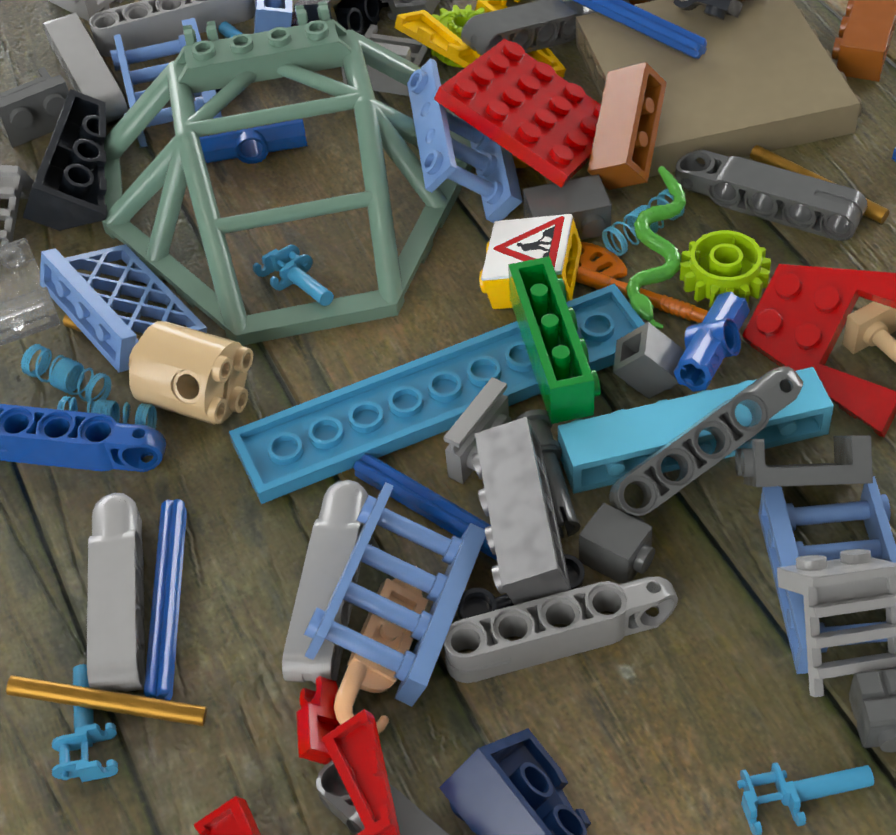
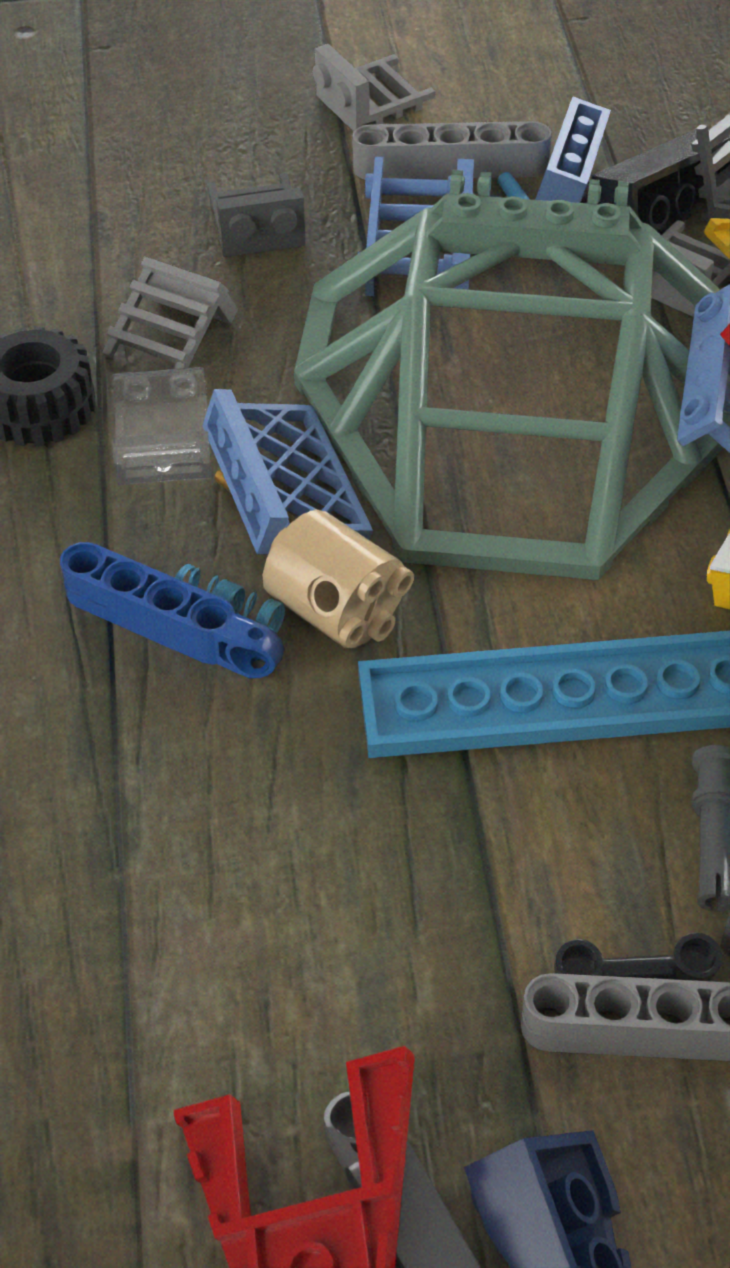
camera: 15 degrees right, 0 degrees up
pearl gold bar [6,675,207,726] -> none
medium azure piece [21,344,112,404] -> none
black wedge [23,89,107,231] -> none
light grey beam [43,12,128,124] -> none
dark azure piece [52,664,118,782] -> none
light grey piece [87,493,145,692] -> none
blue axle [144,499,187,701] -> none
blue piece [199,118,308,164] -> none
dark azure piece [253,244,334,306] -> none
light grey piece [282,480,368,683] -> none
red plate [296,676,340,765] -> none
medium blue fence [304,482,486,707] -> none
light nougat plate [334,566,429,734] -> none
blue axle [353,454,497,560] -> none
light grey plate [444,377,512,484] -> none
flat silver brick [472,417,571,605] -> none

